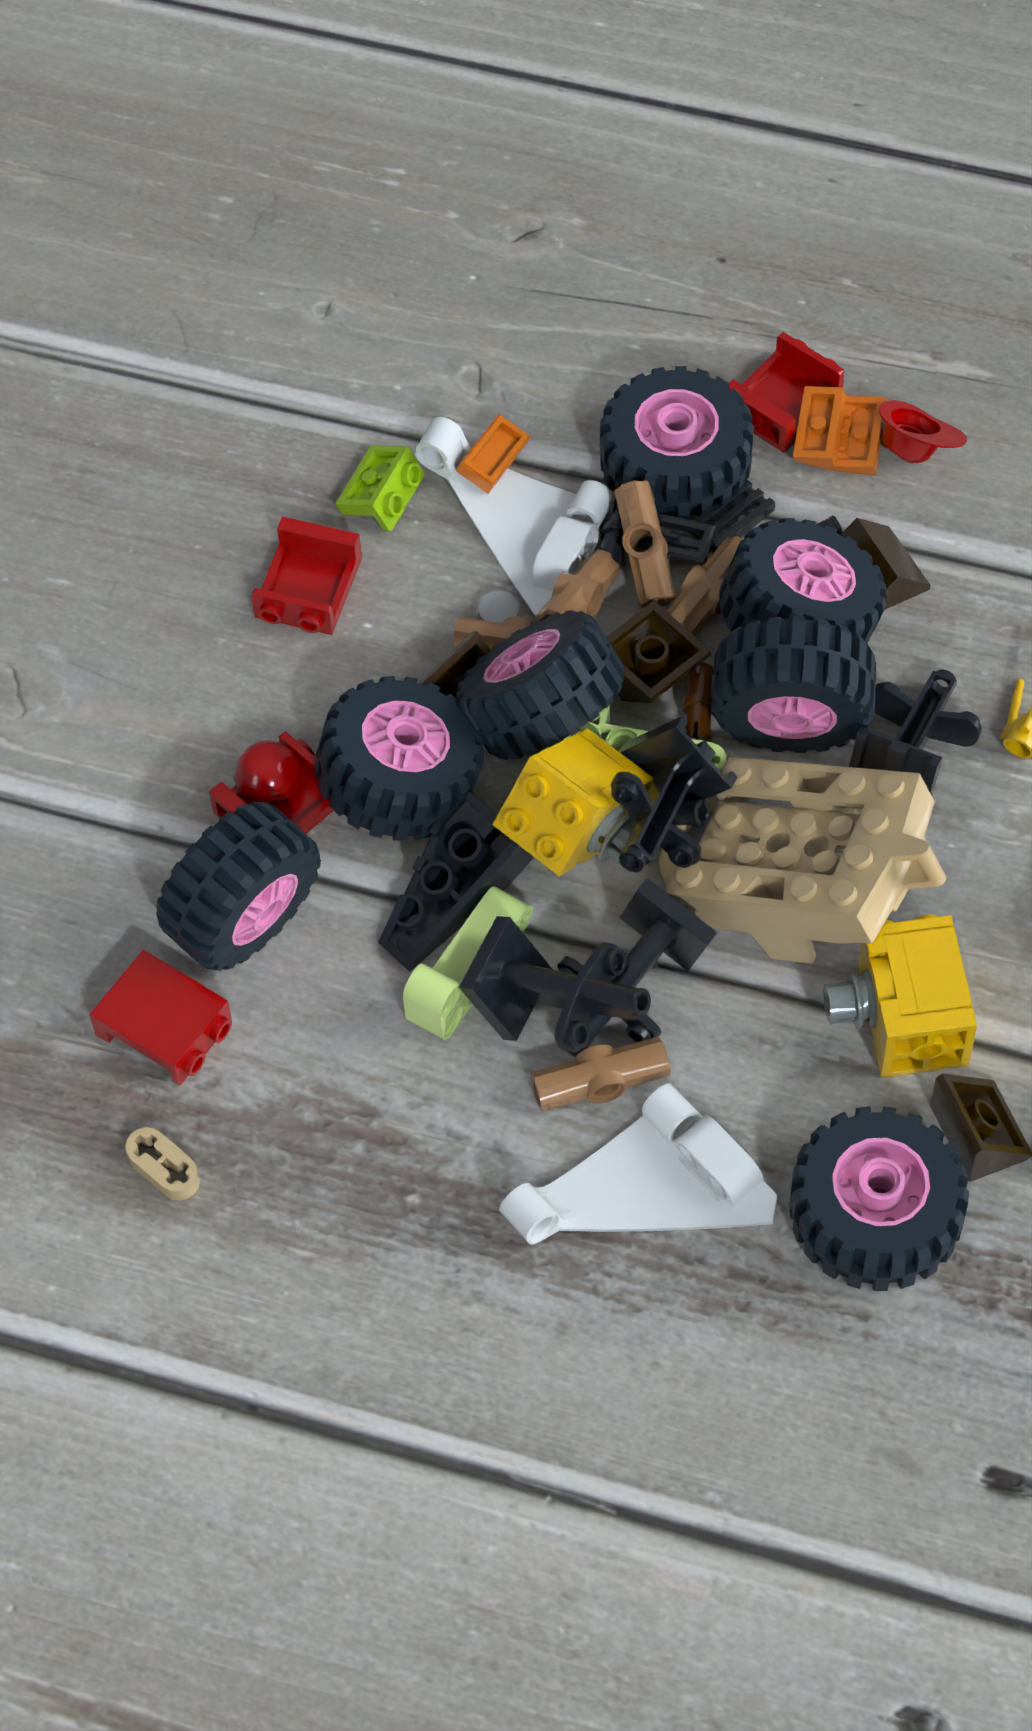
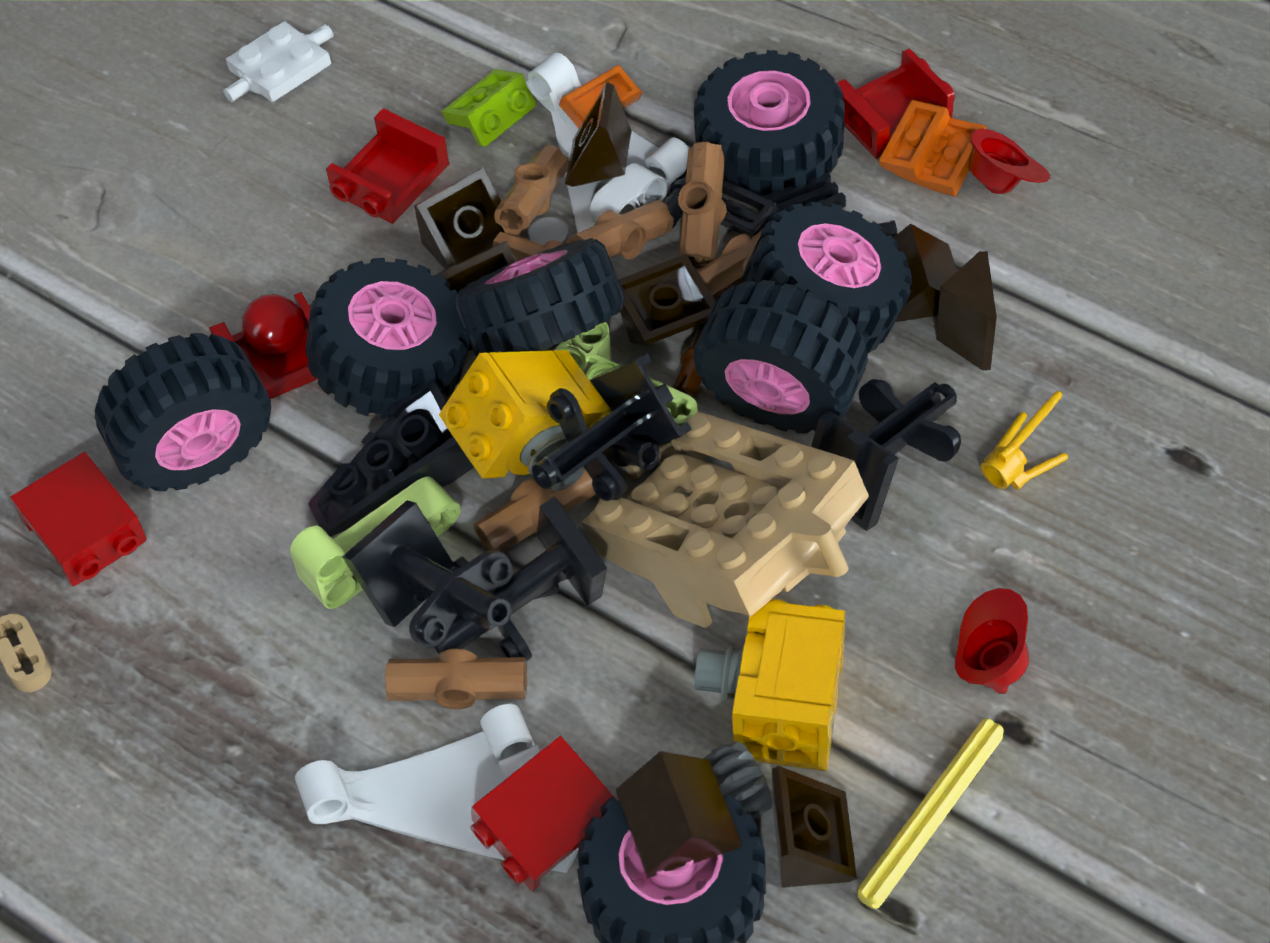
camera: 20 degrees right, 5 degrees down
none -> white plate [223,21,334,103]
none -> dark brown slope [414,168,519,269]
none -> red panel [470,735,618,891]
none -> medium nougat piece [473,467,596,553]
none -> medium nougat piece [495,145,569,235]
none -> dark brown slope [565,82,632,187]
none -> dark brown slope [616,751,742,878]
none -> dark grey gear [703,741,773,820]
none -> dark brown slope [936,251,997,370]

